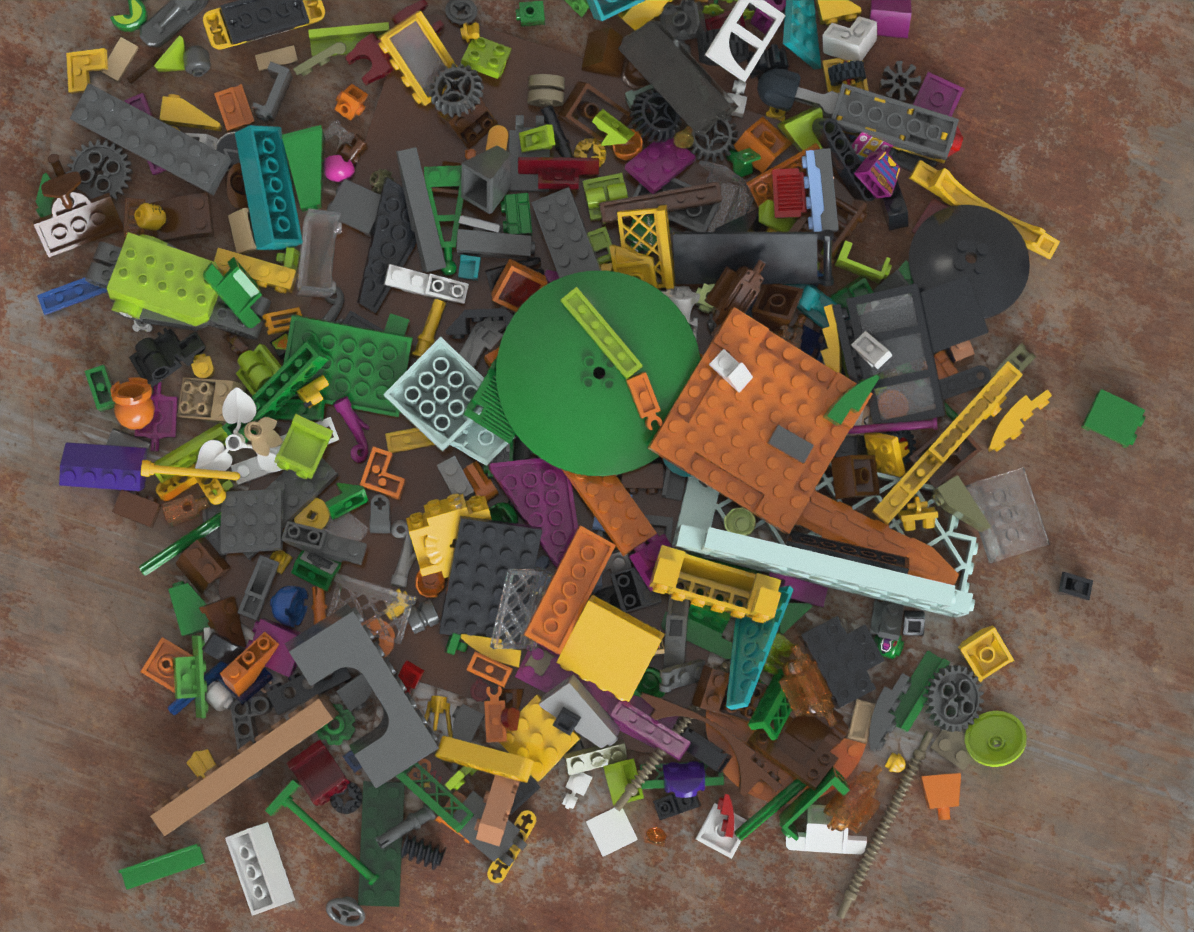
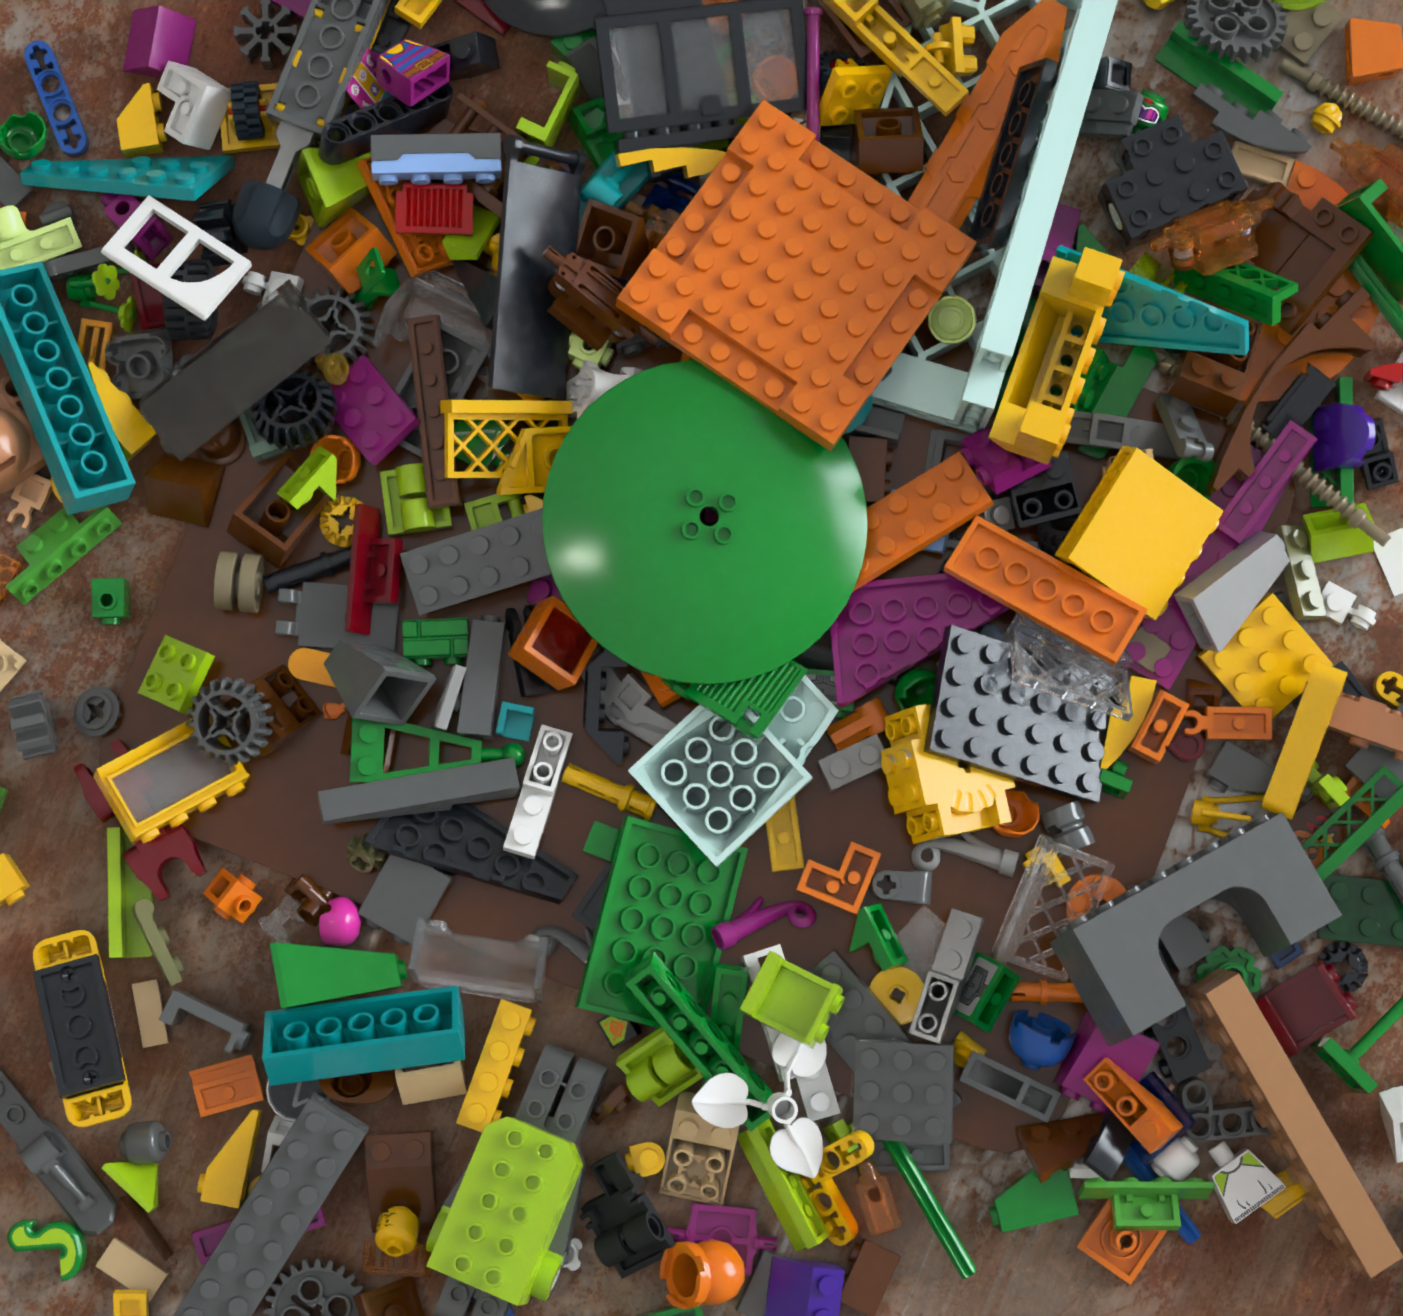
camera: 80 degrees left, 0 degrees up
yellow piece [141,460,241,480] -> none
reddish brown slope [175,537,231,595] -> none
green plate [203,257,262,328] -> none
tan plate [244,417,283,456] -> none
light orange tile [262,307,302,335] -> none
lime tile [276,247,300,271] -> none
yellow piece [297,375,329,408] -> none
red plate [398,660,424,694] -> none
yellow plate [460,22,480,43] -> none
dark red tile [501,707,520,731] -> none
lime slope [519,125,555,153] -> none
black tile [552,707,581,736] -> none
lime plate [561,287,643,380] -> none
orange plate [625,372,663,430] -> none
white slope [709,349,753,393] -> none
dark grey tile [767,425,814,464] -> none
green slope [823,375,880,426] -> none
white slope [851,331,892,369] -> none
none -> white torso [1207,1140,1286,1224]

